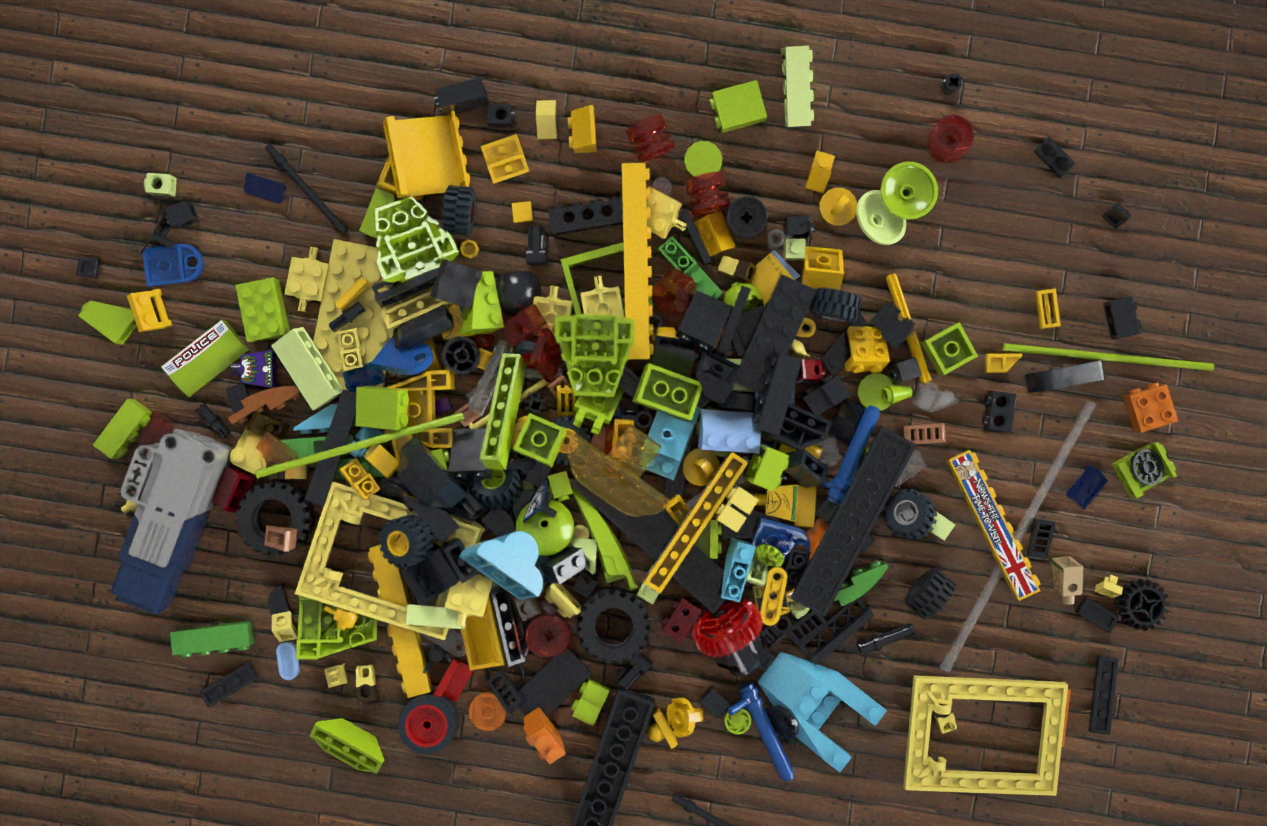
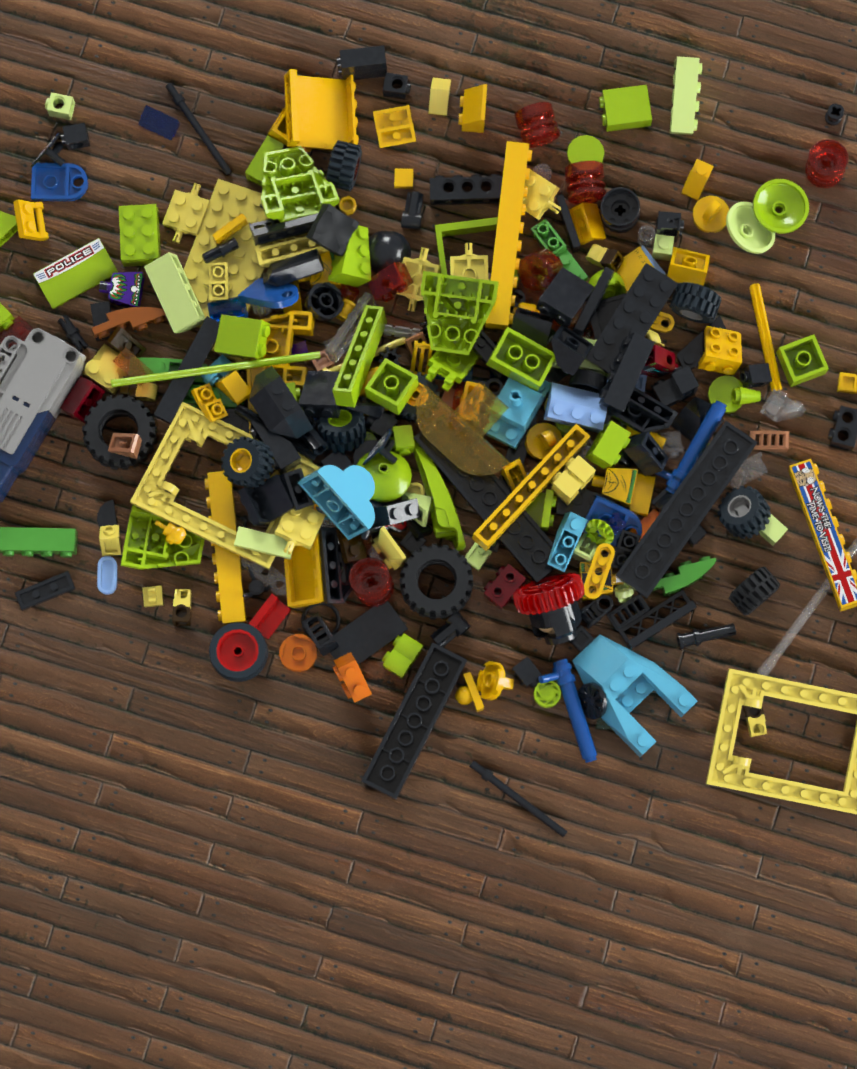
camera: 10 degrees right, 10 degrees down
medium azure slope [294,404,356,434] -> none
lime wedge [310,718,384,774] -> none
clear red plate [515,328,562,382] -> none
black brick [870,303,916,348] -> none

